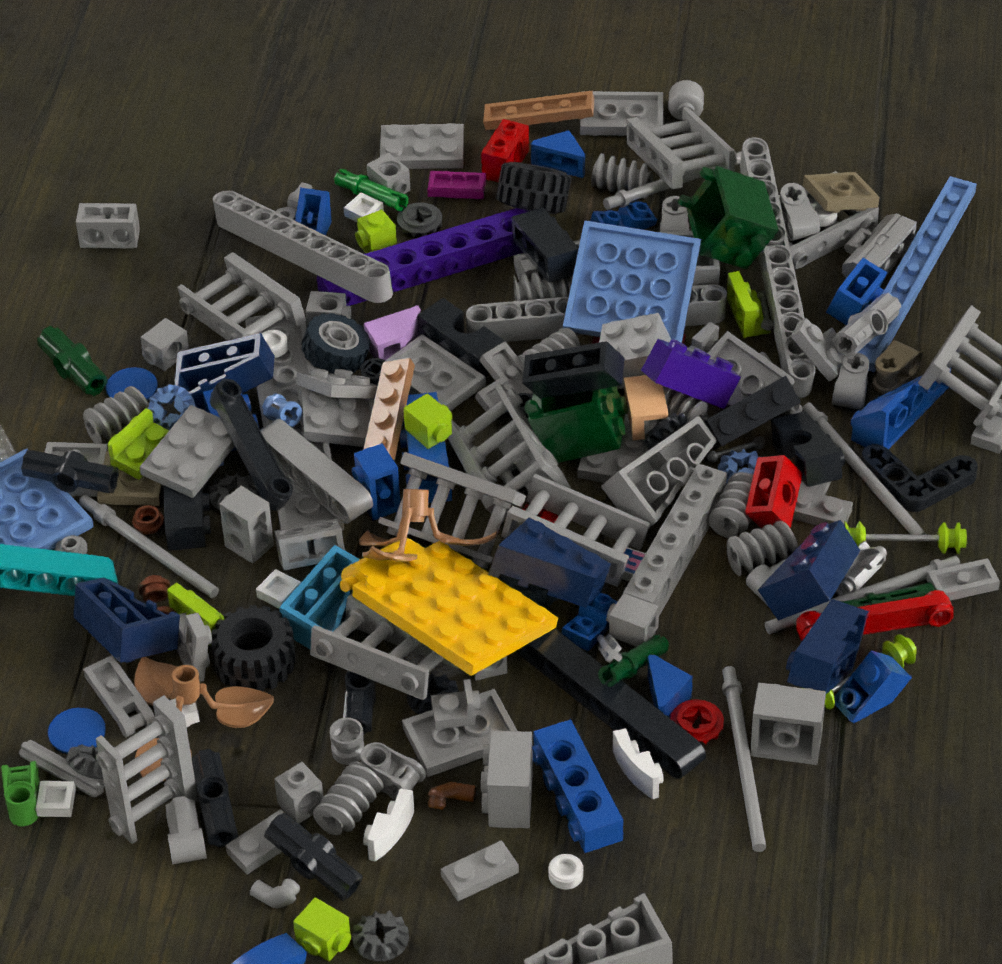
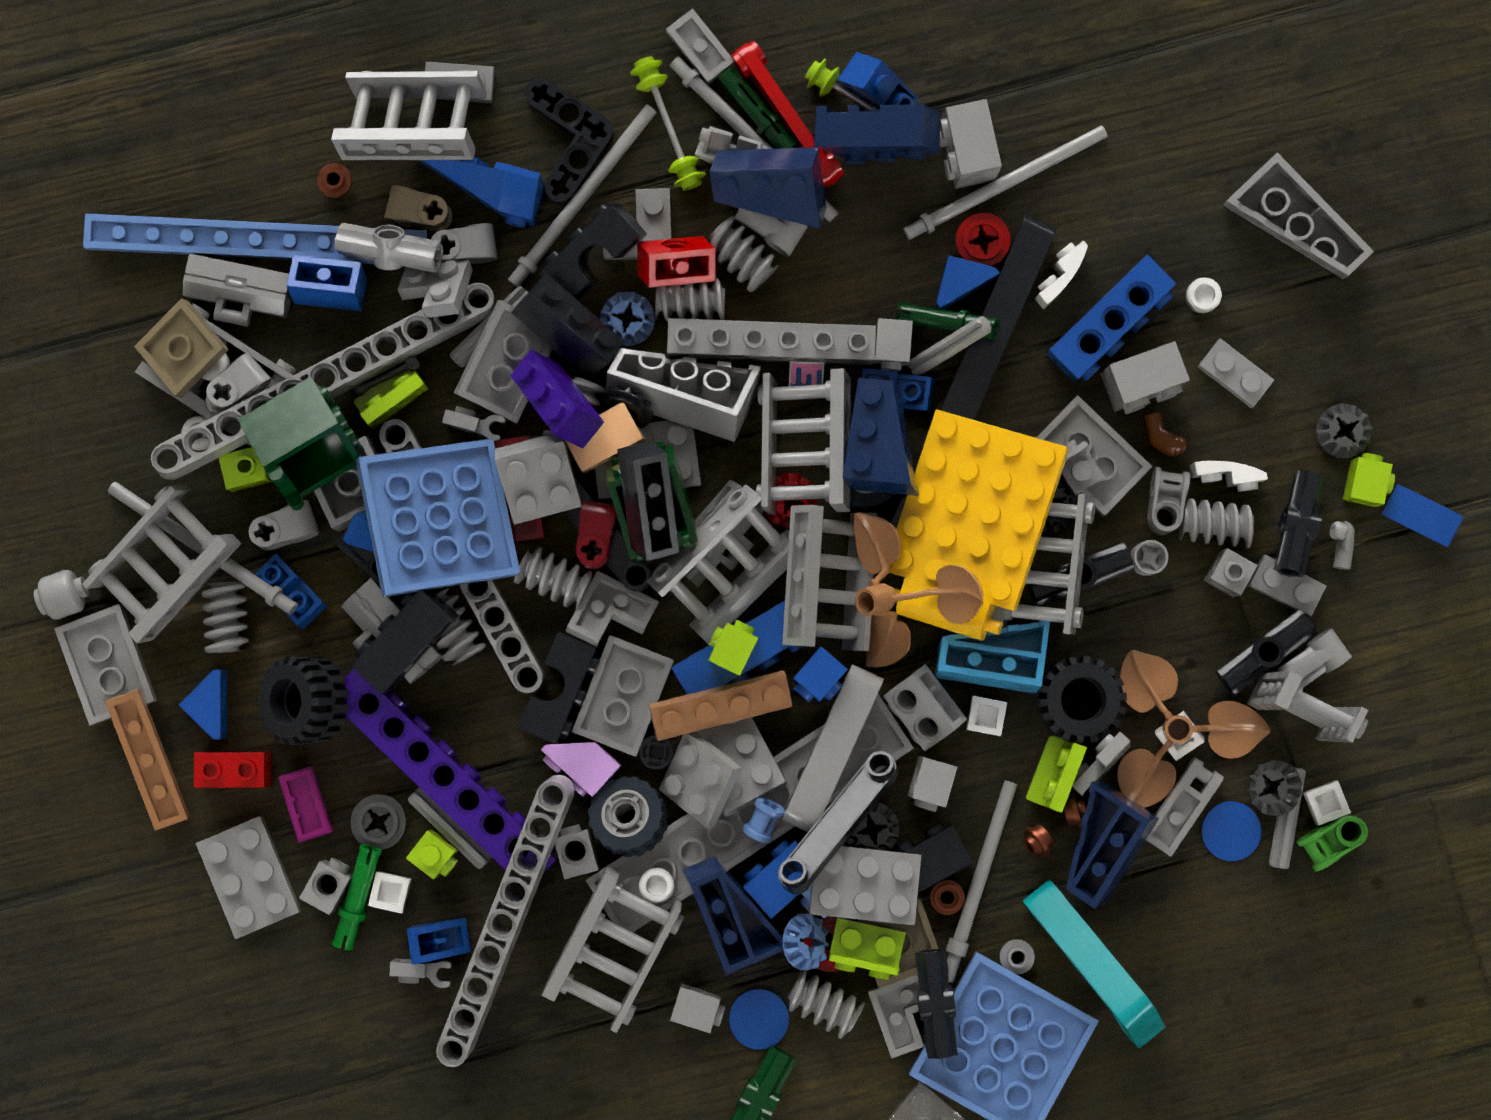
camera: 115 degrees left, 40 degrees up
none -> copper plate [317,163,352,198]

